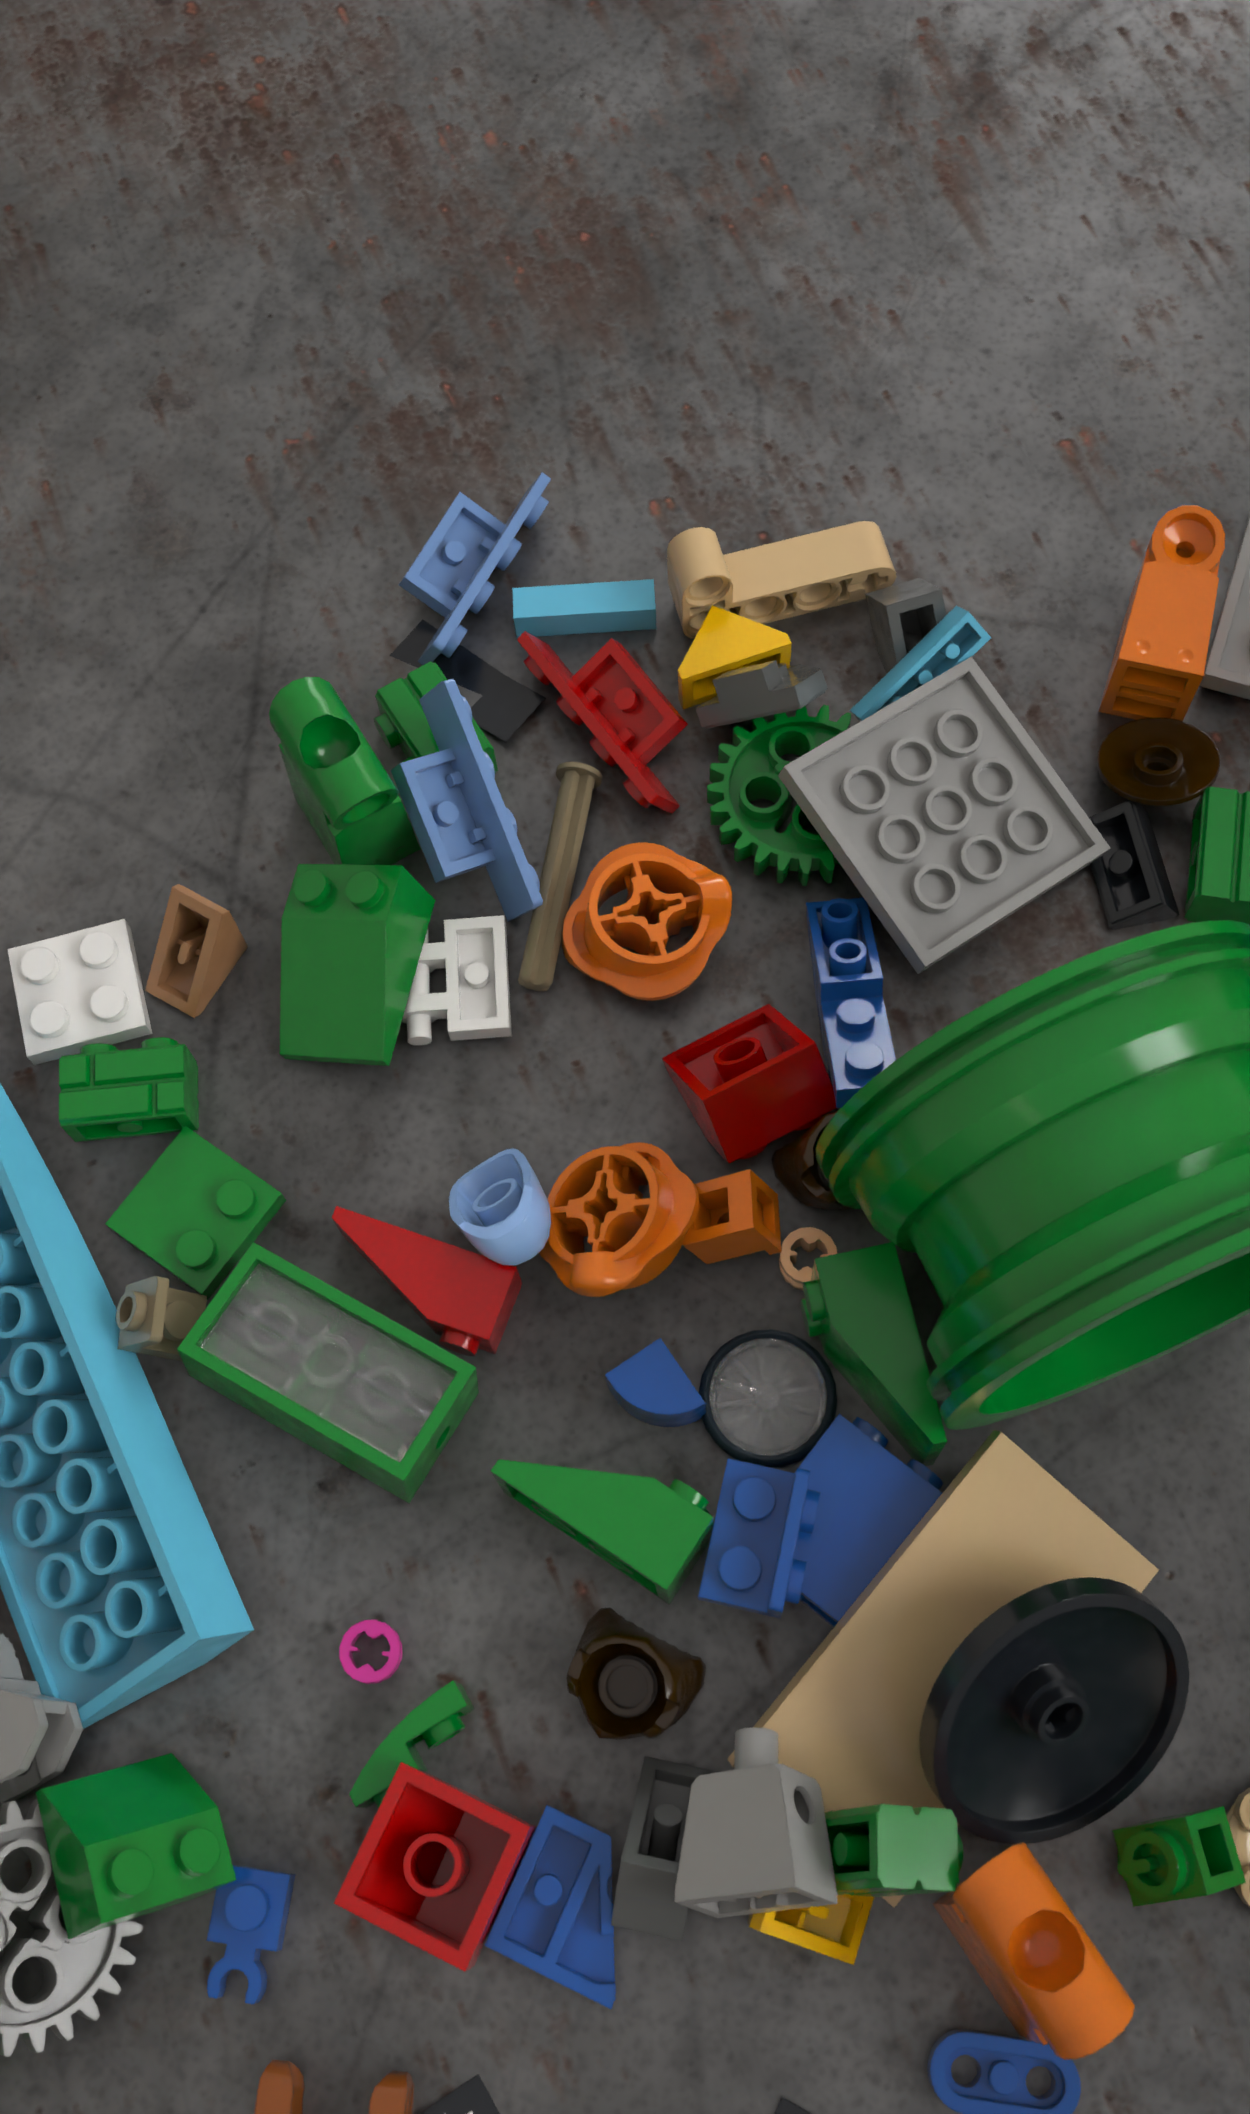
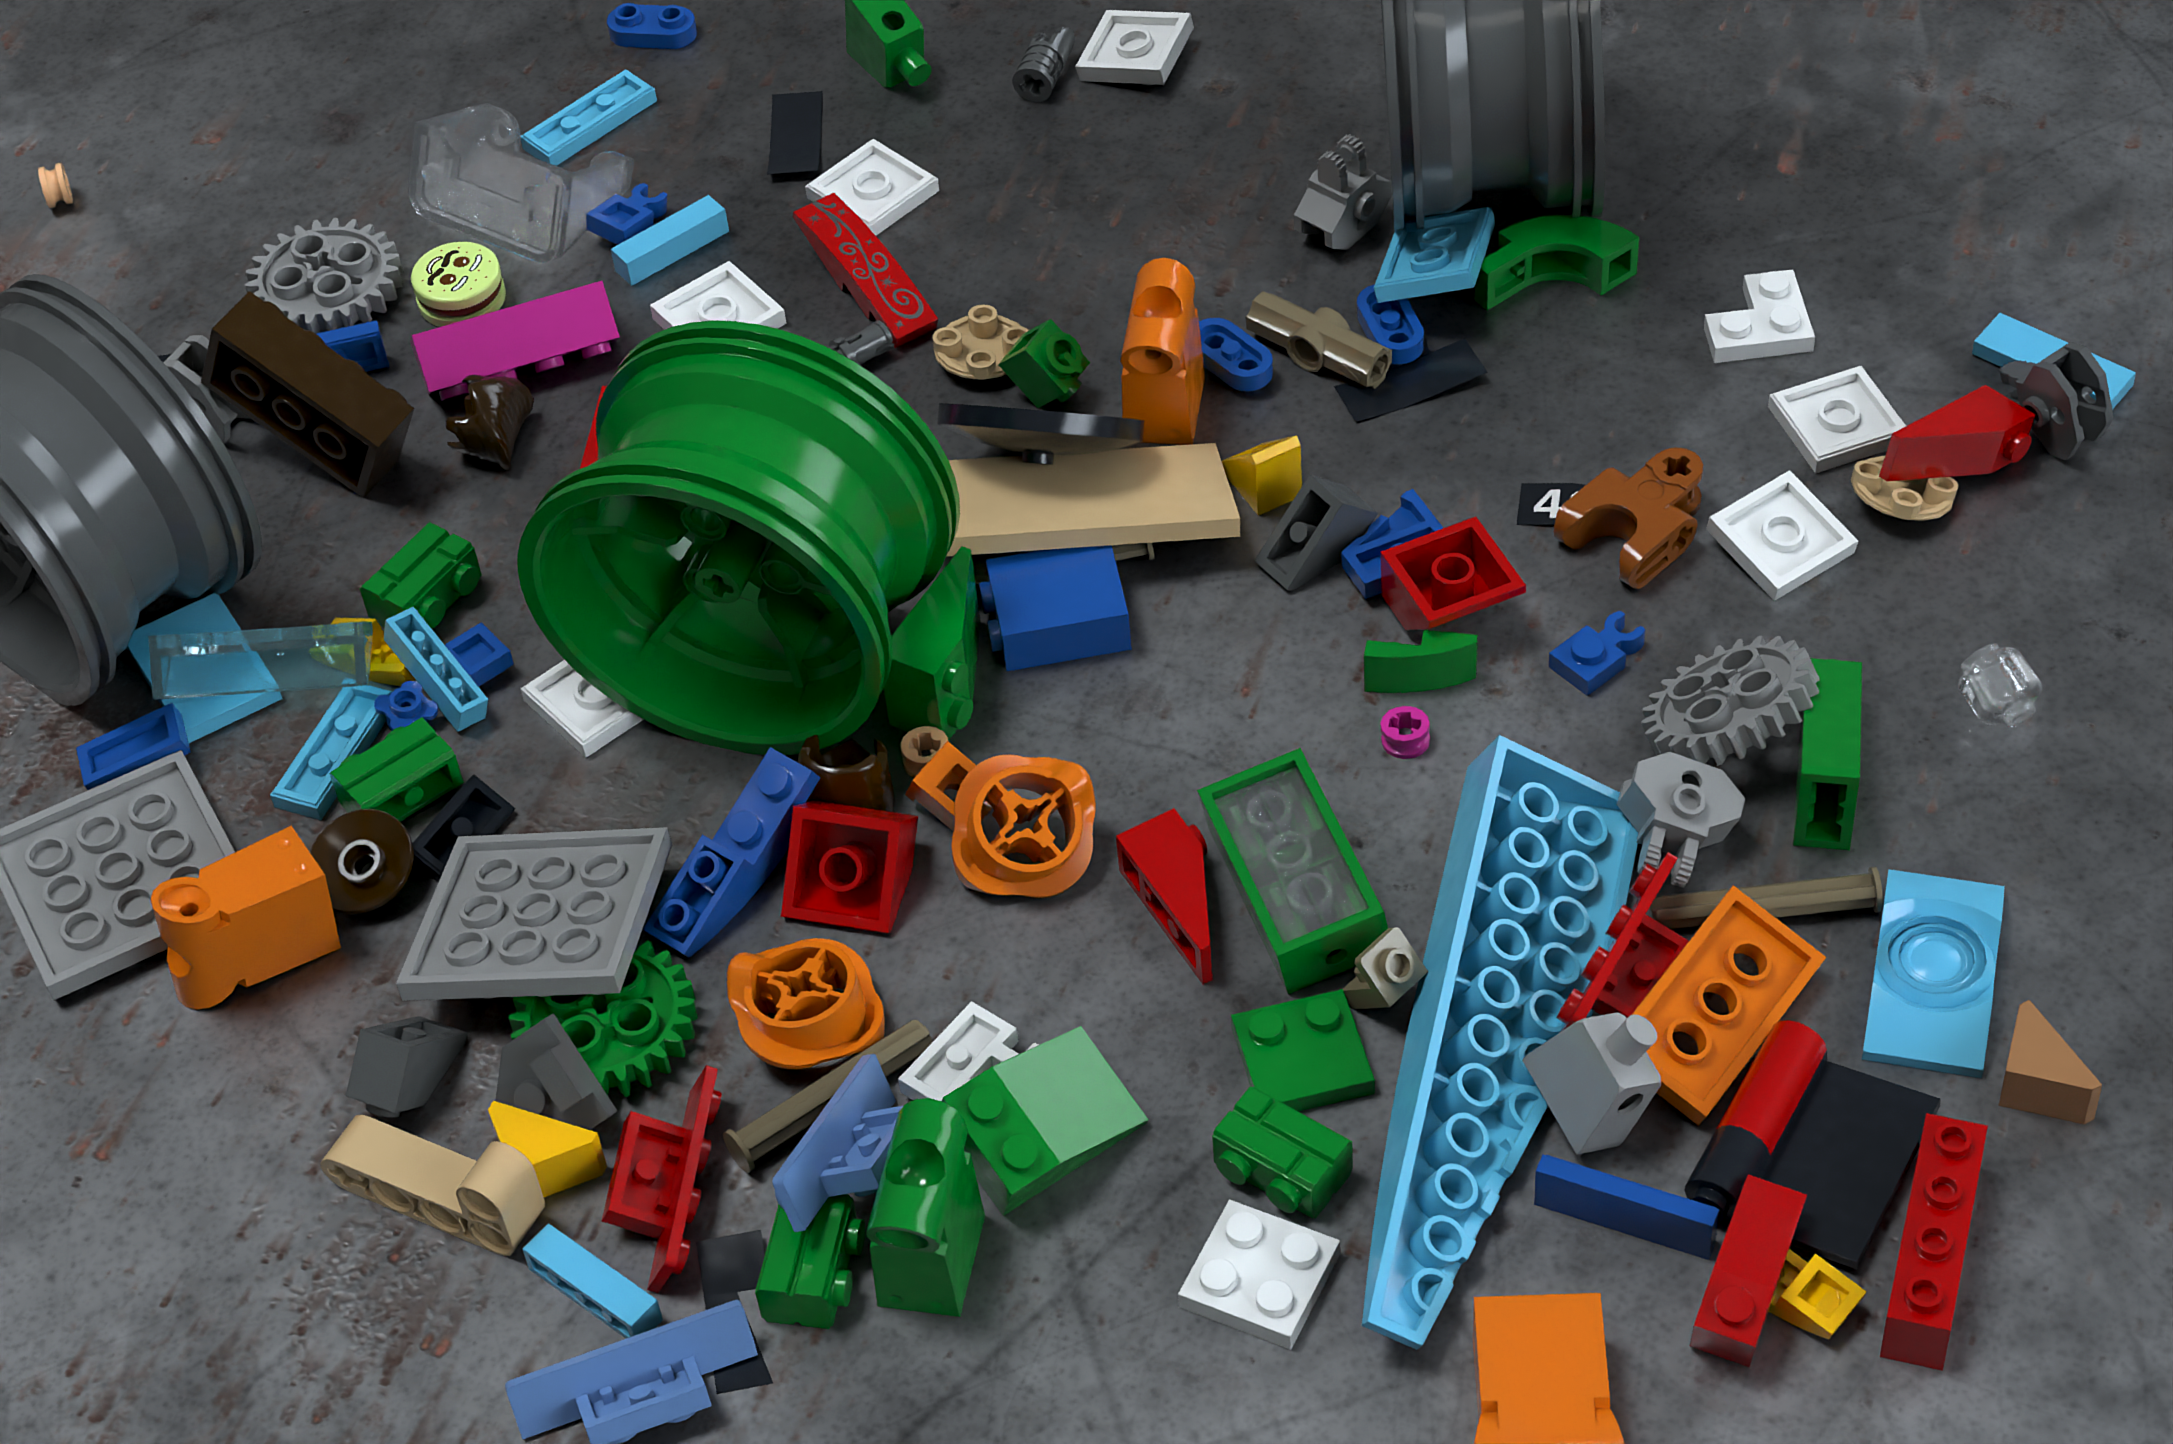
camera: 140 degrees left, 20 degrees down
green slope [36,1753,236,1940] -> none
medium nougat slope [145,884,248,1018] -> none
light blue piece [449,1148,551,1266] -> none
green slope [491,1459,713,1605] -> none
dark brown hair [566,1607,706,1740] -> none
blue brick [605,1338,706,1427] -> none
light grey torso [675,1728,837,1918] -> none
clear wheel [698,1329,837,1467] -> none
blue bracket [698,1458,820,1619] -> none
green brick [825,1804,963,1897] -> none
medium azure piece [850,605,991,721] -> none

